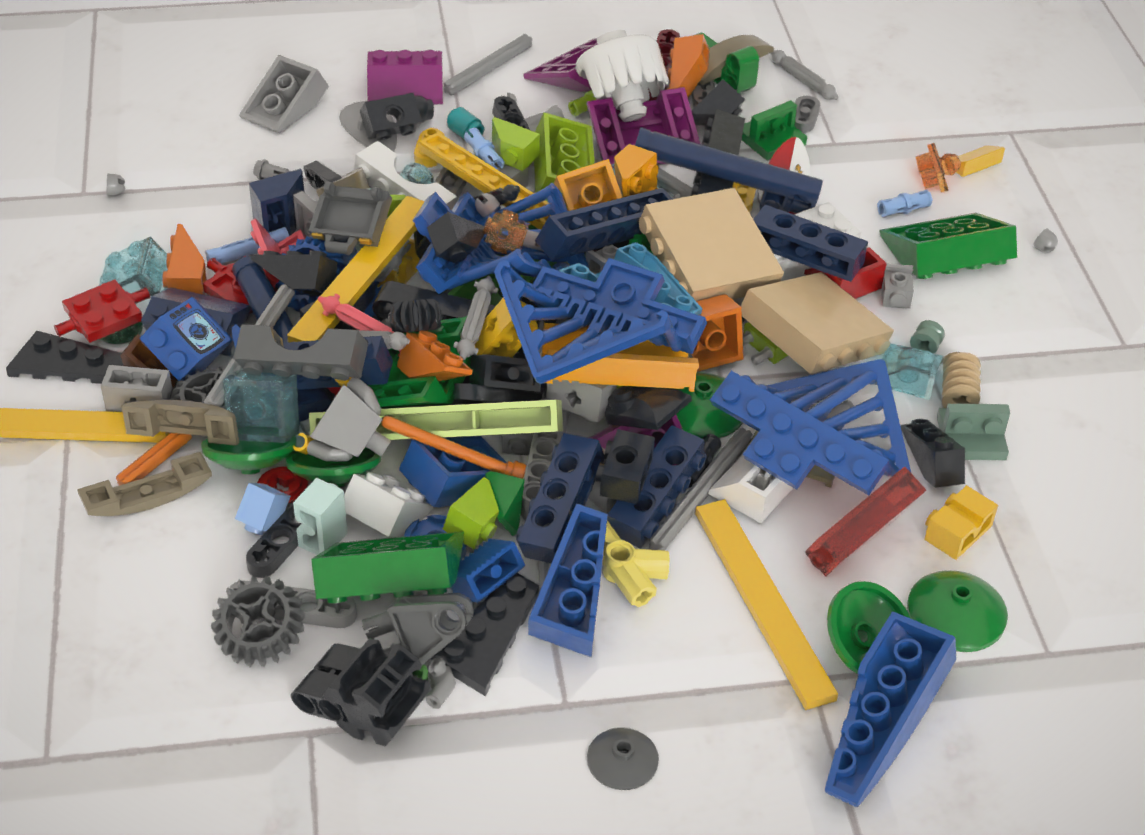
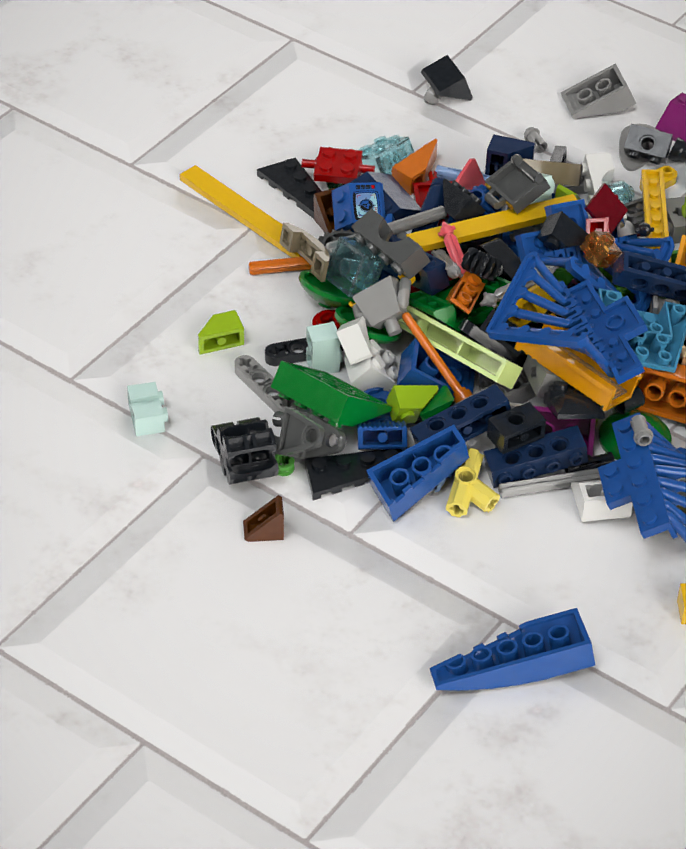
camera: 45 degrees right, 0 degrees up
dark tan slope [77,451,212,516] -> none
light grey brick [101,365,172,412] -> none
dark grey gear [211,575,305,668] -> none
light blue brick [235,483,291,535] -> none
light grey arm [426,658,456,709] -> none
light blue pin [464,128,504,171] -> none
dark grey dish [587,728,659,790] -> none
yellow tile [695,499,838,710] -> none
clear red slope [804,466,927,576] -> none
green dish [827,581,911,674] -> none
green dish [907,570,1008,652] -> none
none -> light aqua brick [127,382,168,436]
none -> lime slope [198,310,244,355]
none -> reddish brown slope [243,495,284,542]
none -> white slope [336,316,373,365]
none -> black slope [421,55,473,101]
none -> dark red piece [584,183,628,235]
none -> slope [586,217,609,241]
none -> light grey pin [630,415,654,446]

